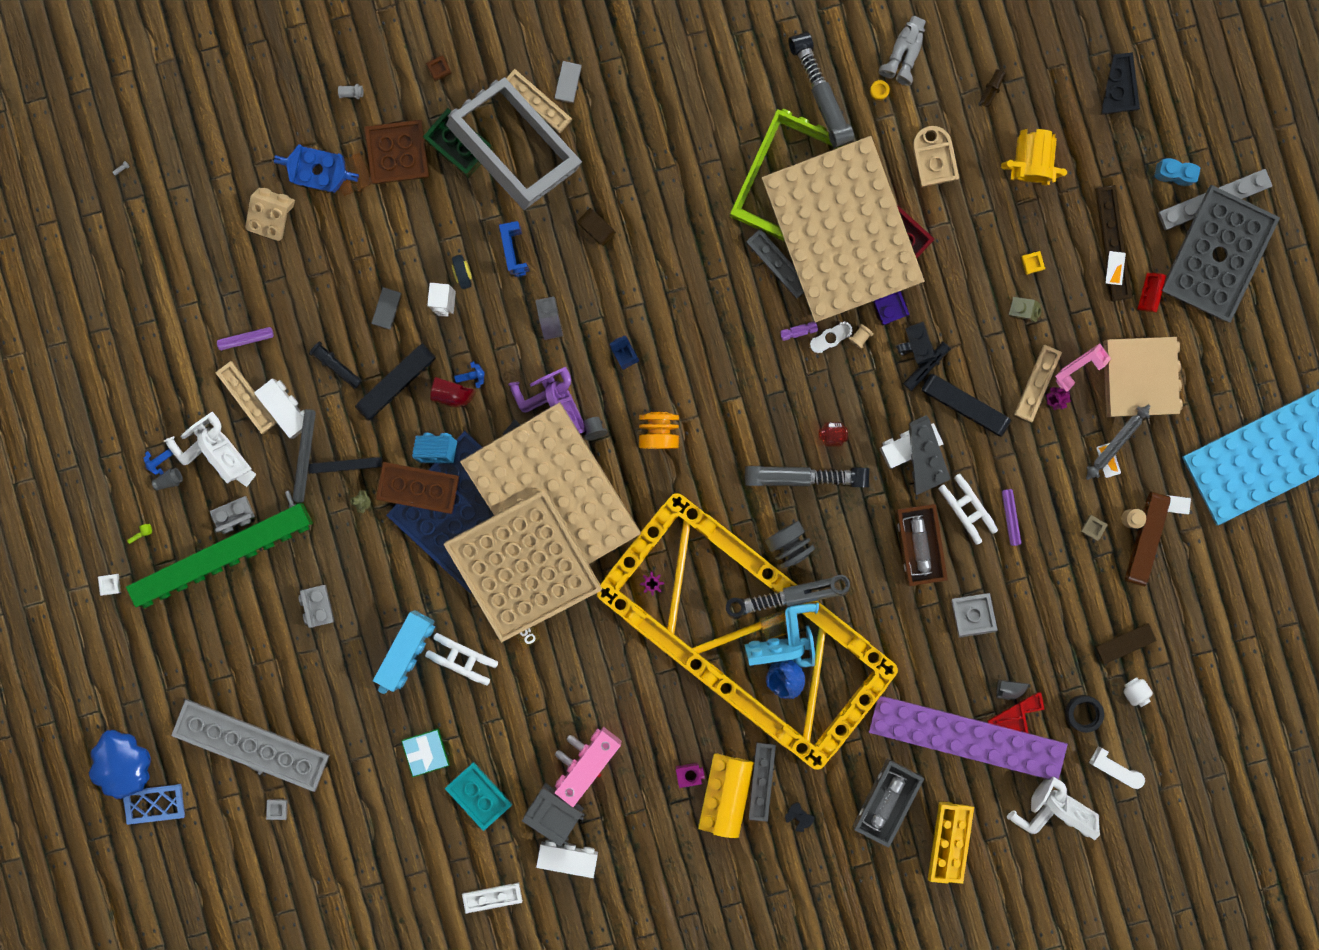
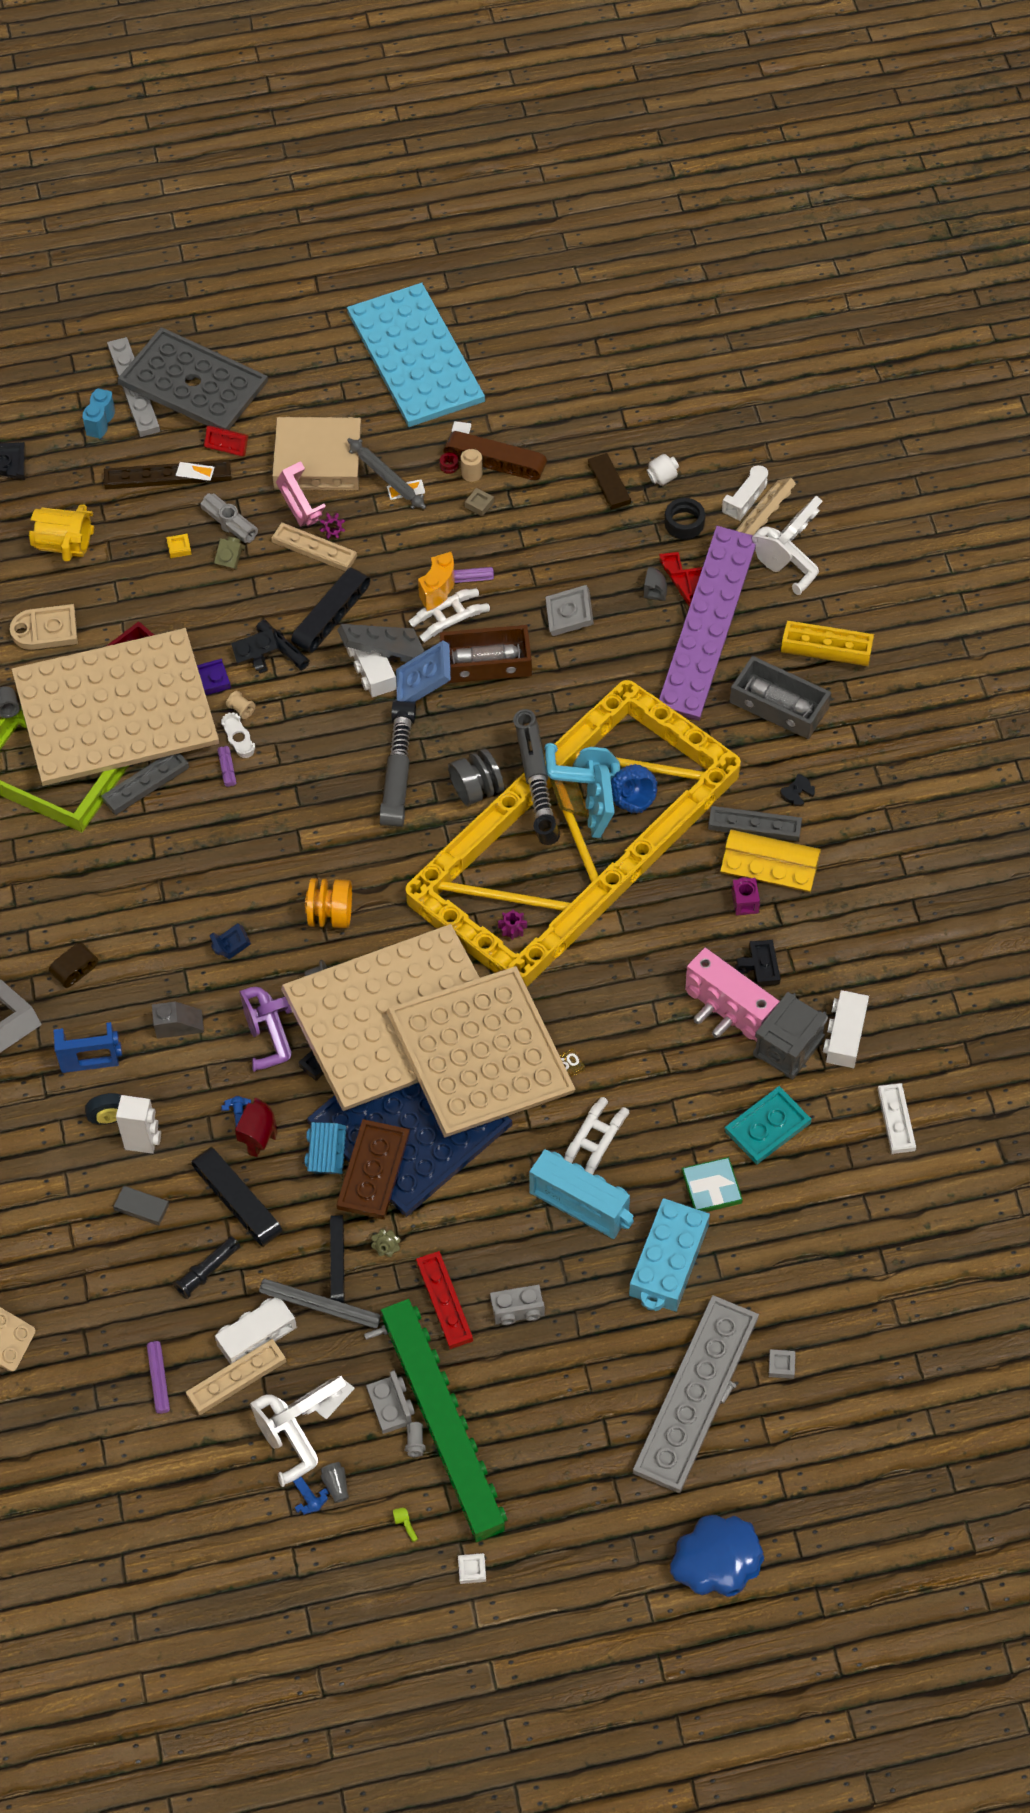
camera: 85 degrees left, 30 degrees down
medium blue window [123,784,185,825] -> none
clear red head [819,422,848,447] -> none
none -> light grey piece [200,493,258,543]
none -> medium blue plate [396,641,451,702]
none -> light grey pin [405,1422,426,1457]
none -> red plate [416,1251,473,1350]
none -> light orange brick [418,552,455,611]
none -> dark red bush [440,452,459,474]
none -> medium azure piece [629,1198,710,1312]
none -> black plate [735,939,781,986]
none -> tan plate [736,478,796,536]

